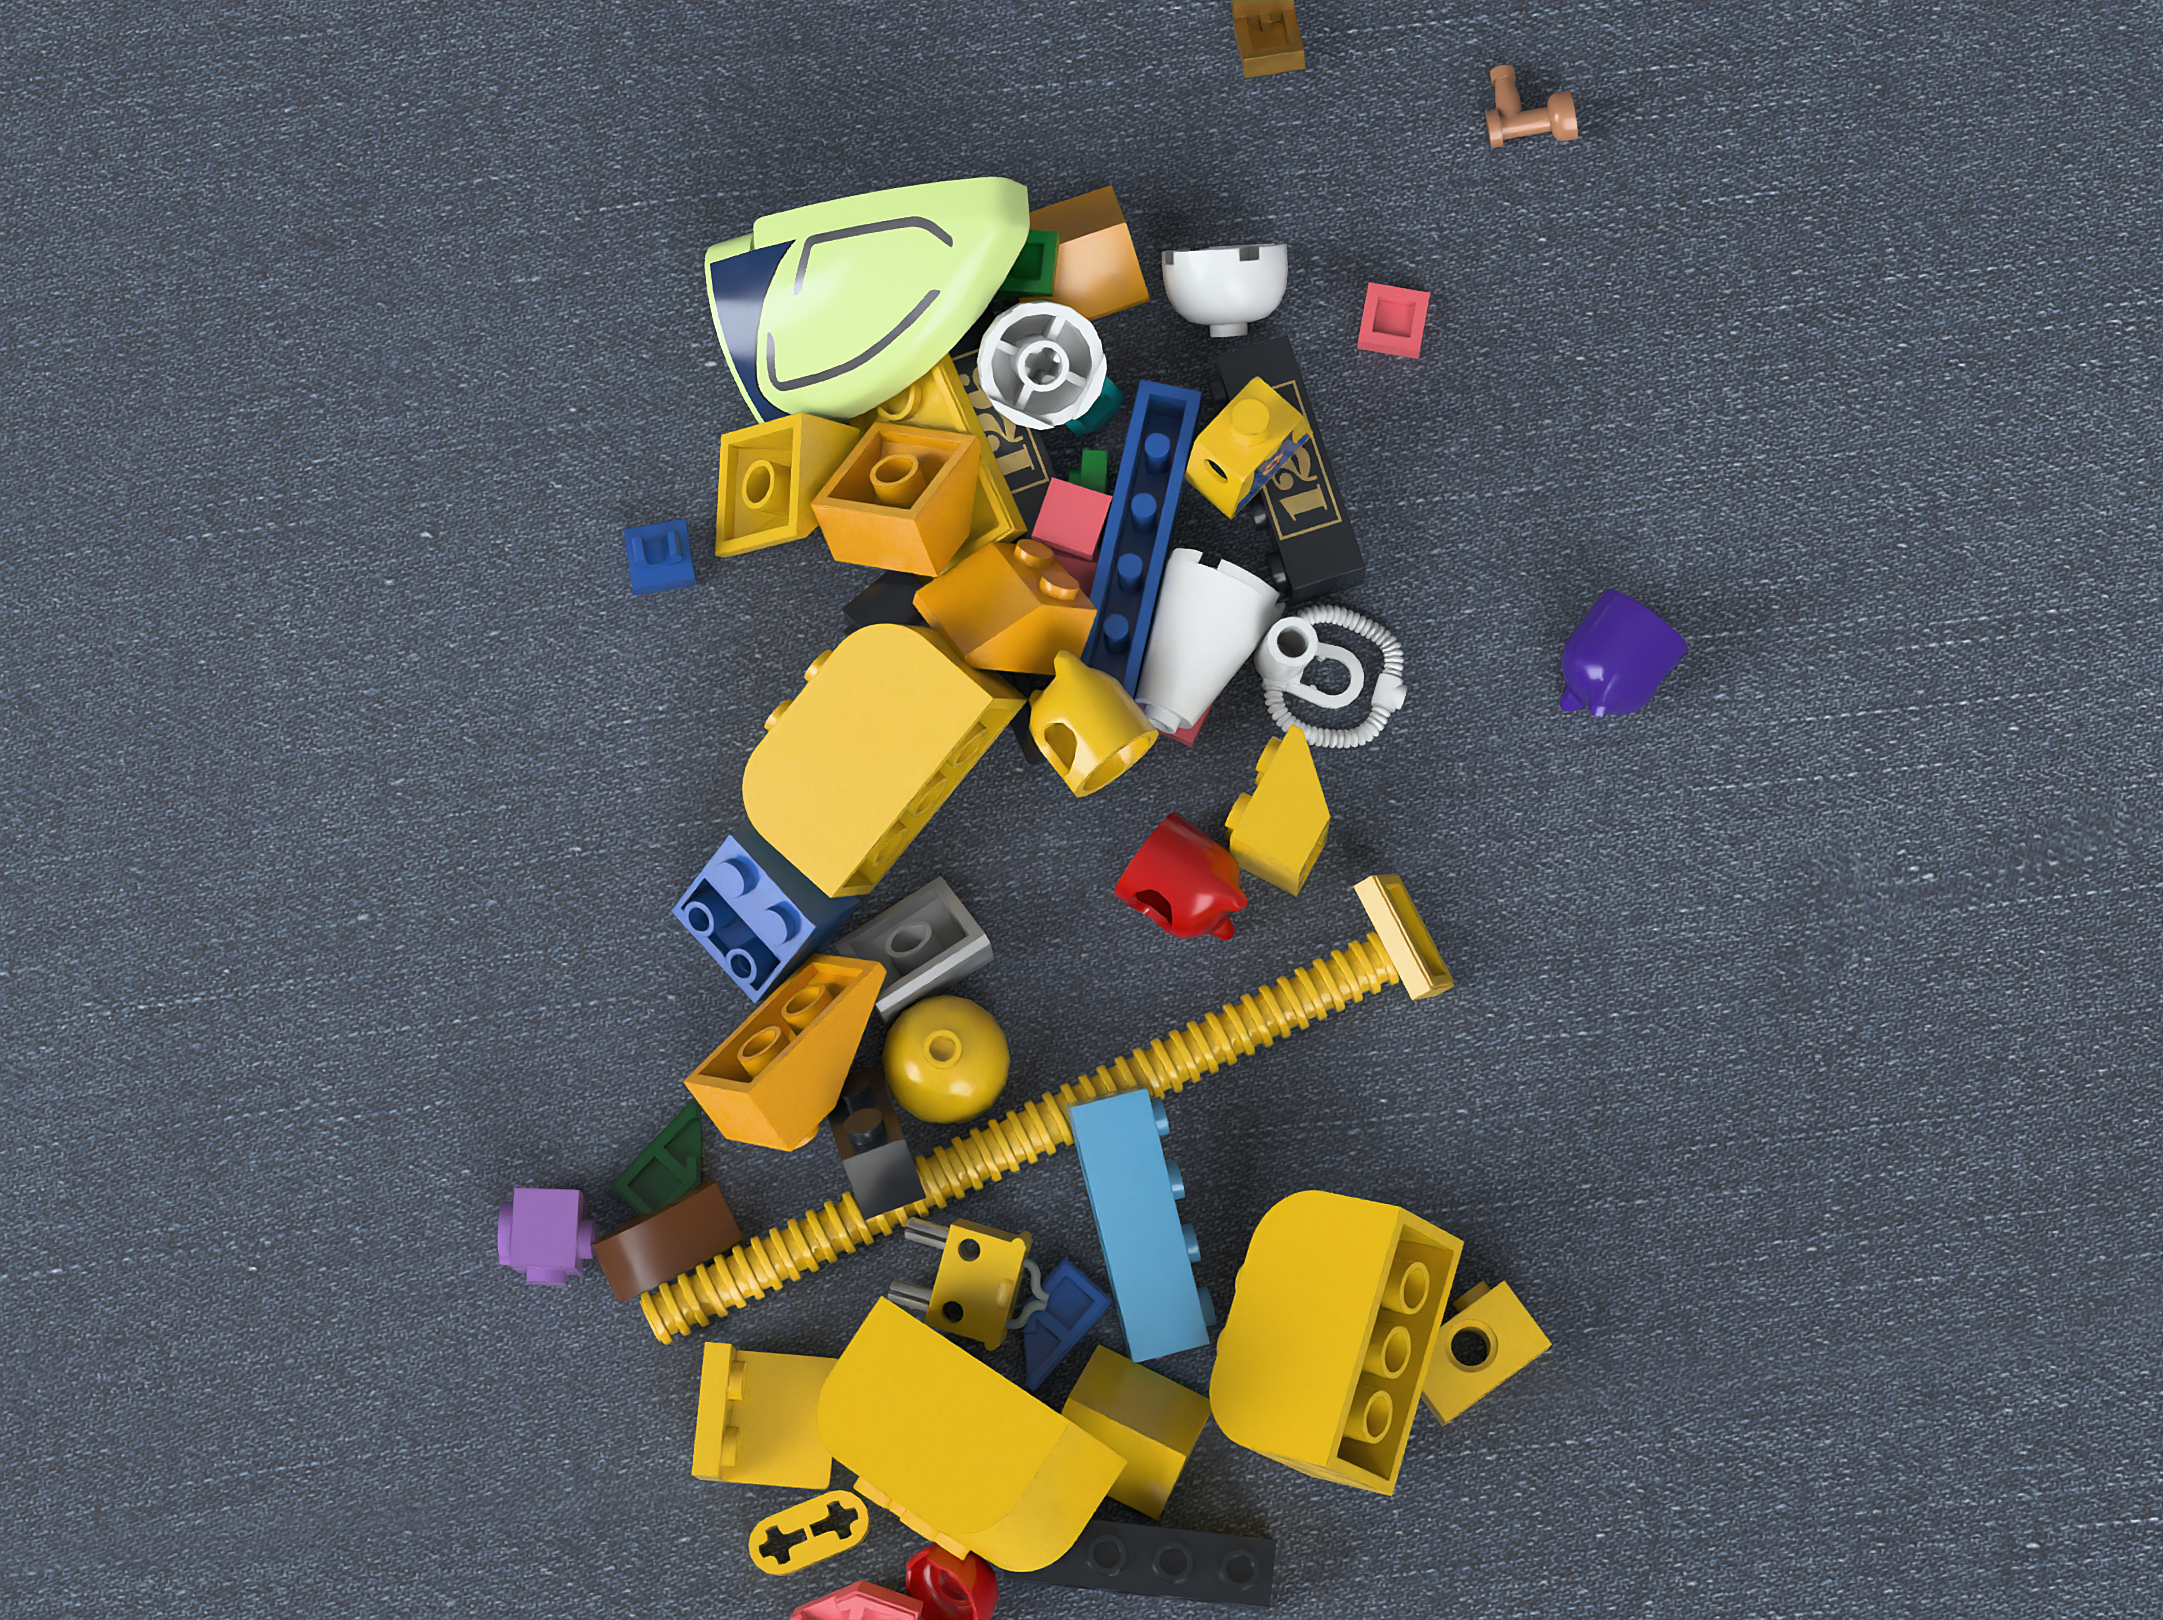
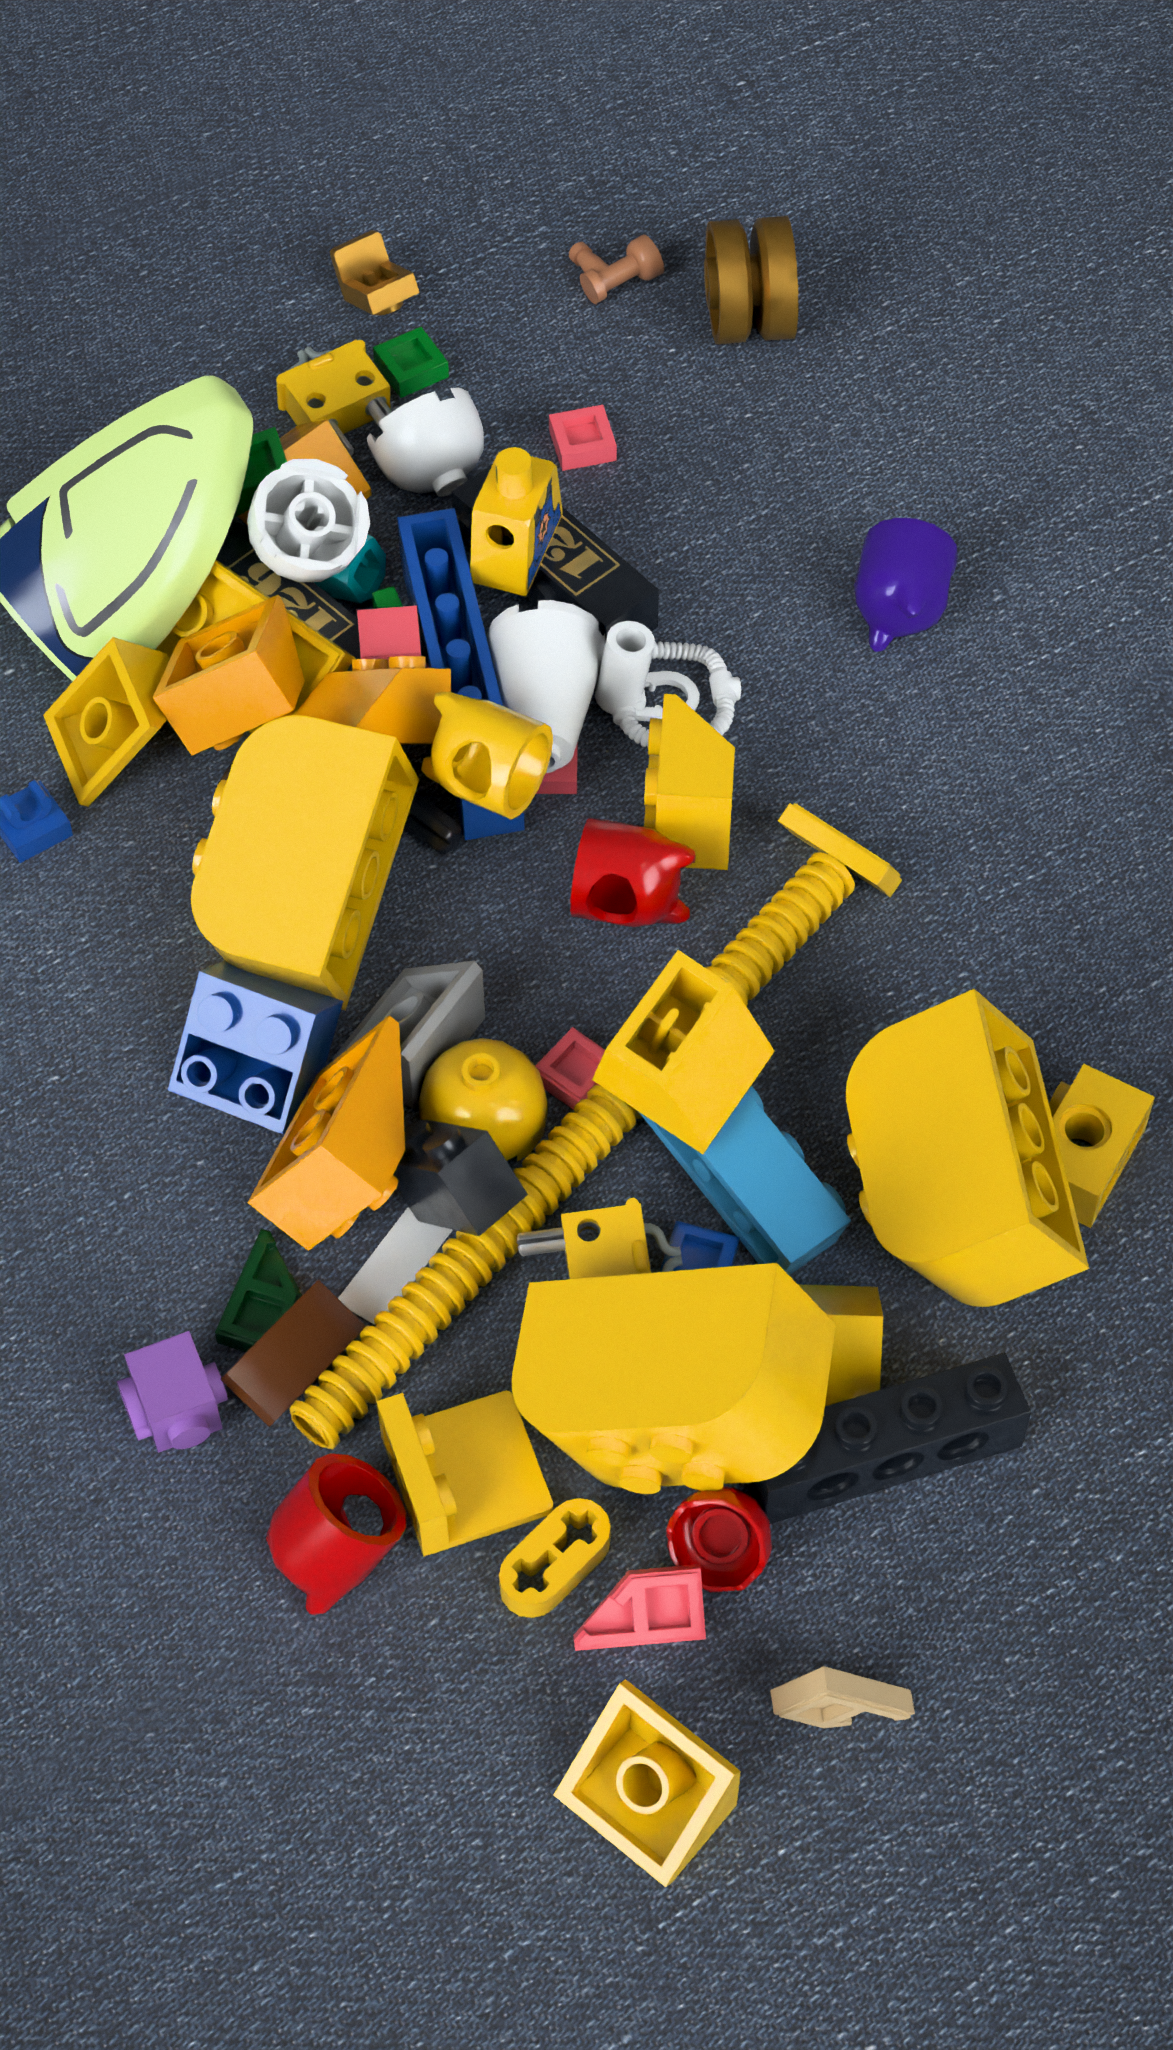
camera: 30 degrees left, 20 degrees down
none -> red piece [266,1453,406,1615]
none -> yellow piece [276,340,392,456]
none -> white sticker [338,1207,453,1325]
none -> green plate [373,327,449,398]
none -> coral tile [535,1027,605,1110]
none -> yellow slope [592,950,775,1155]
none -> pearl gold wheel [704,216,798,344]

